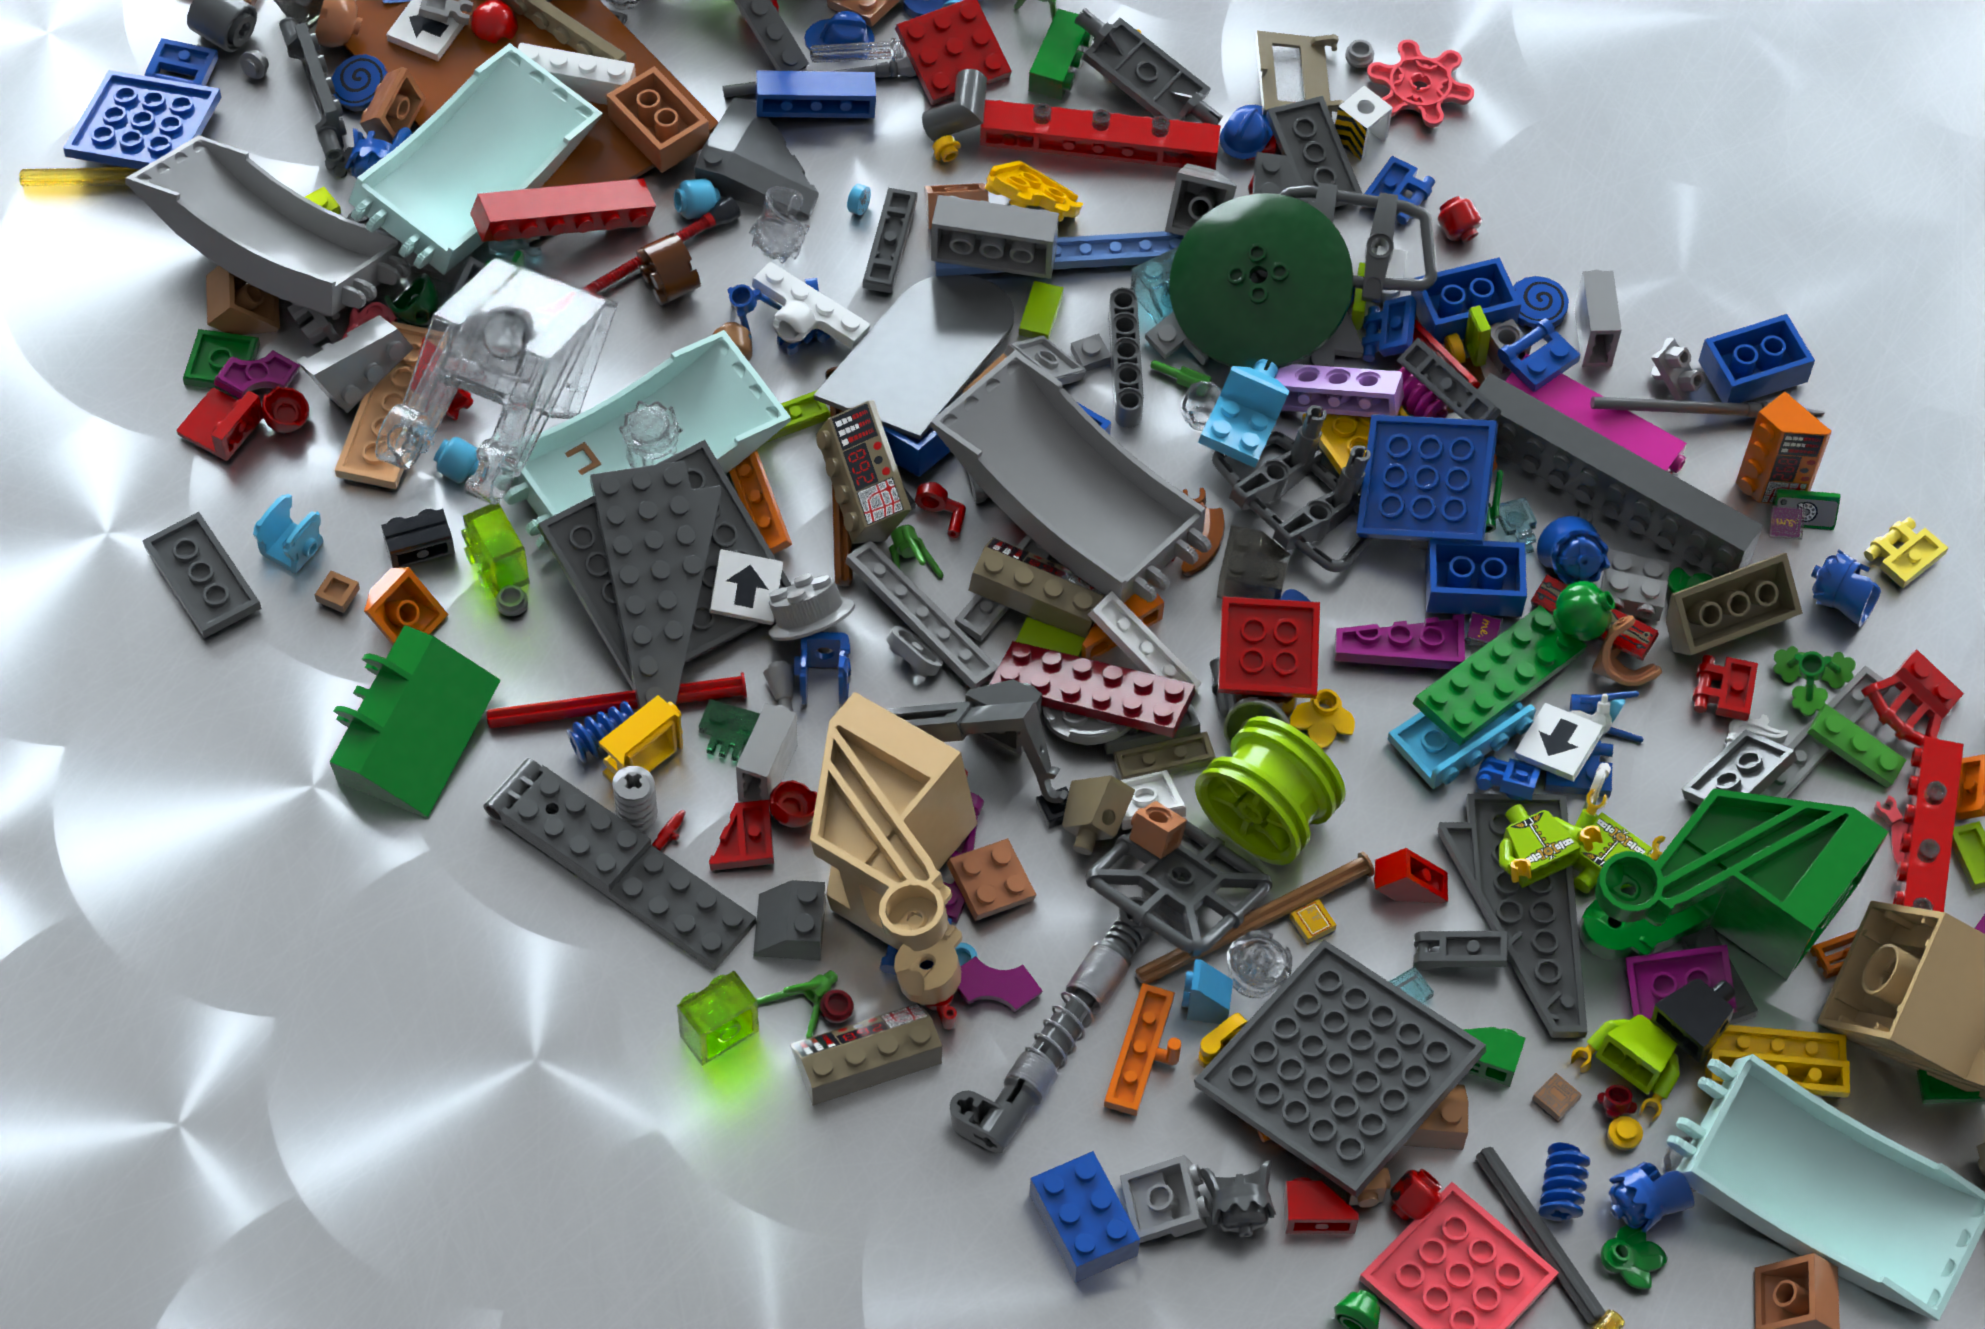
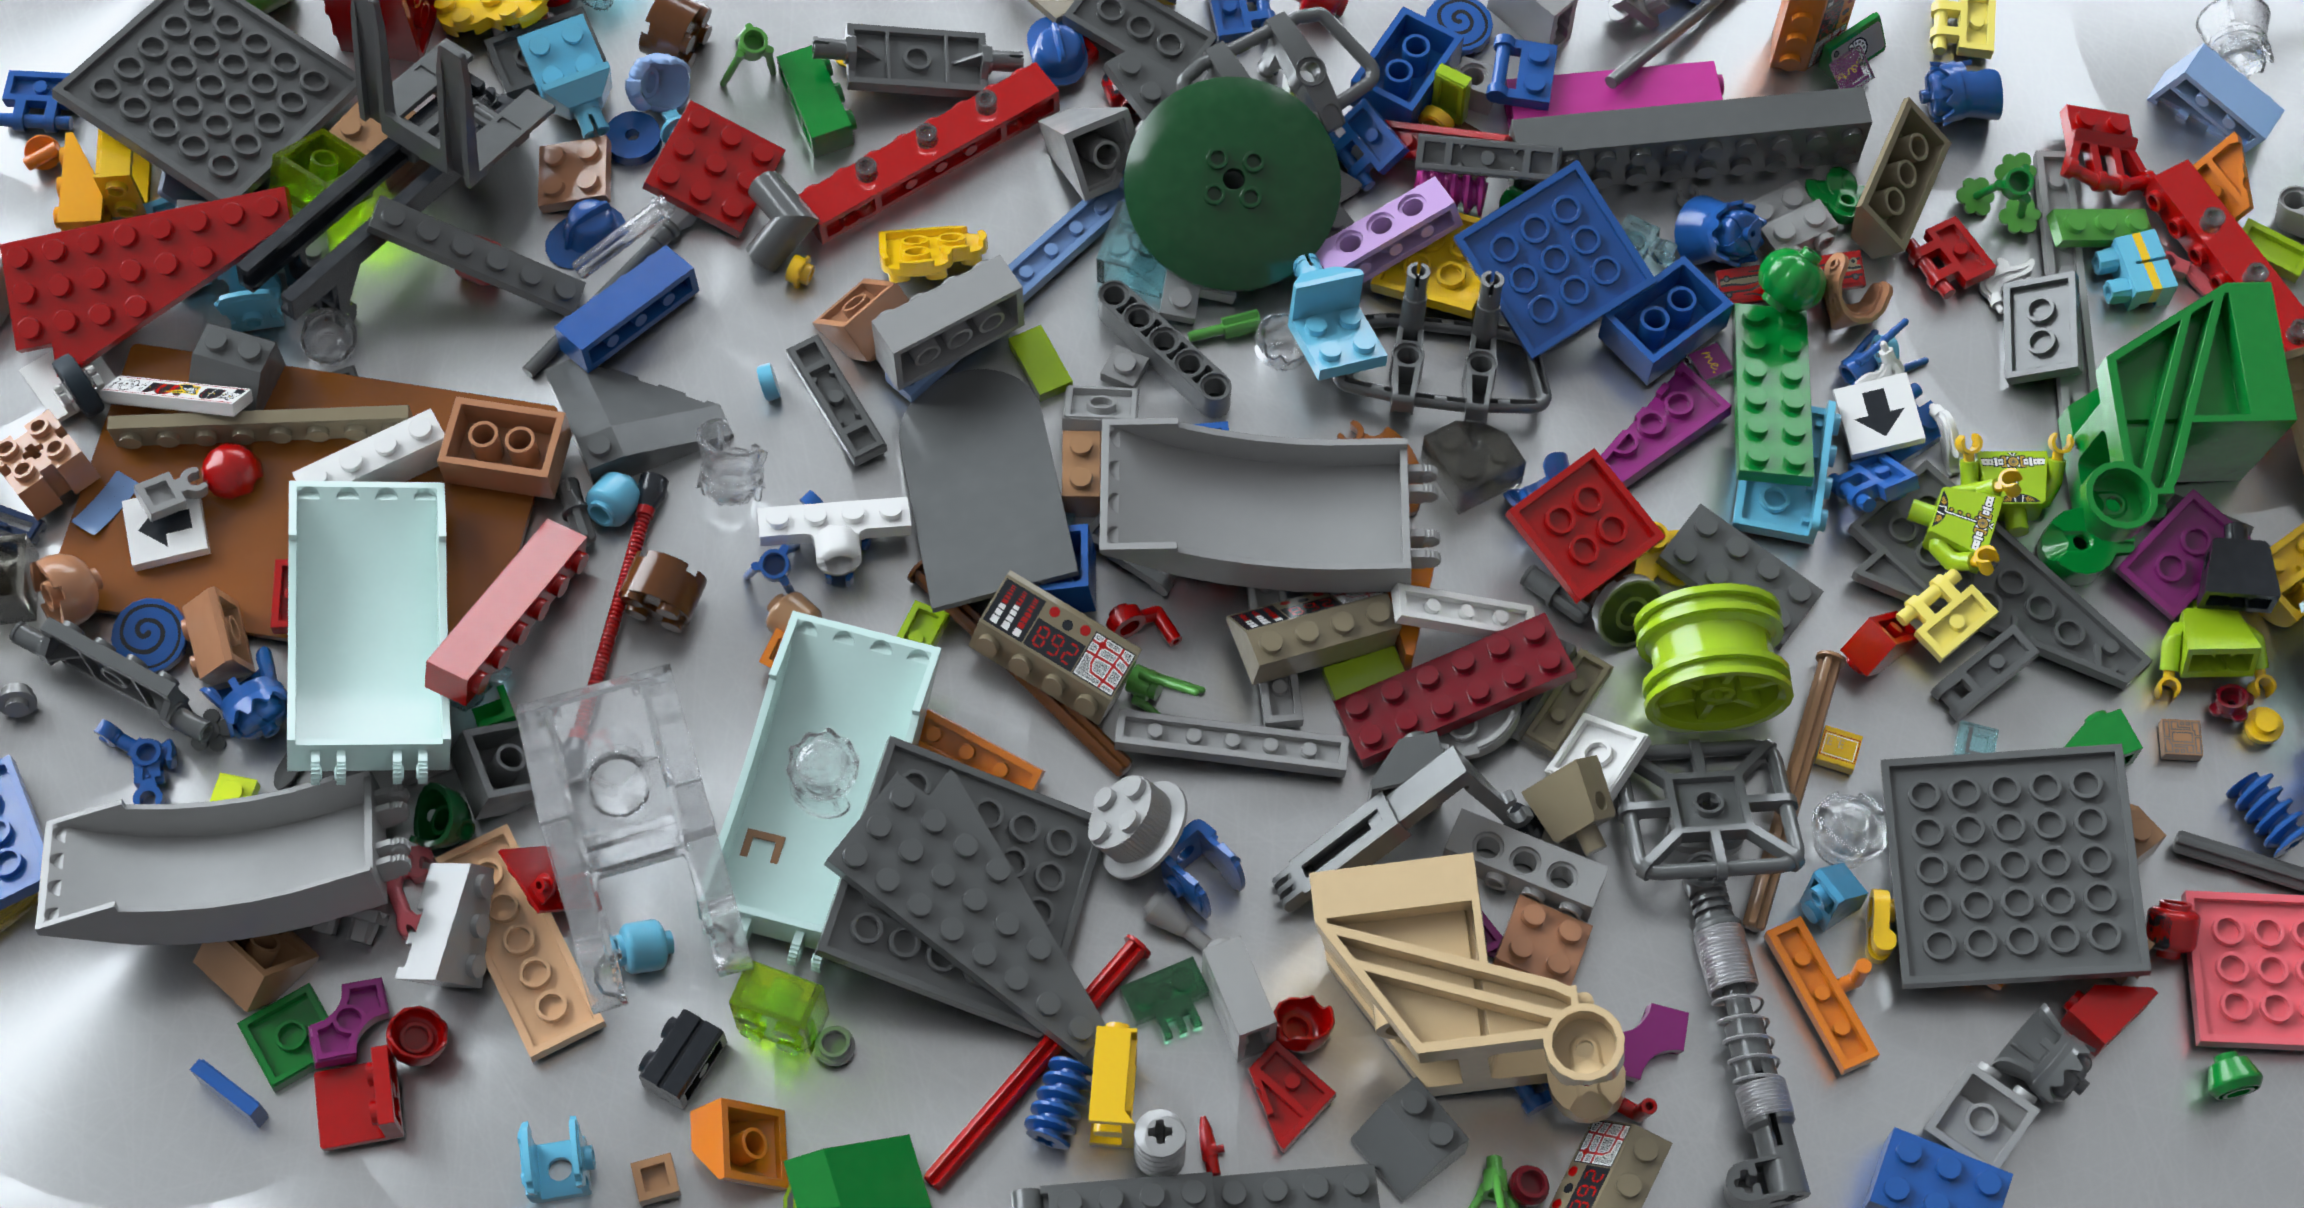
camera: 40 degrees left, 5 degrees up
white tile [709,549,783,625] -> none
light grey plate [886,626,943,677] -> none
nougat brick [1129,801,1187,859] -> none
none -> blue piece [94,719,178,804]
none -> blue tile [189,1059,269,1128]
none -> dark grey axle [557,477,596,547]
none -> light grey brick [1443,808,1609,922]
none -> dark grey plate [1656,503,1824,651]
none -> light yellow plate [1896,569,1999,663]
none -> medium azure hips [2091,229,2178,311]

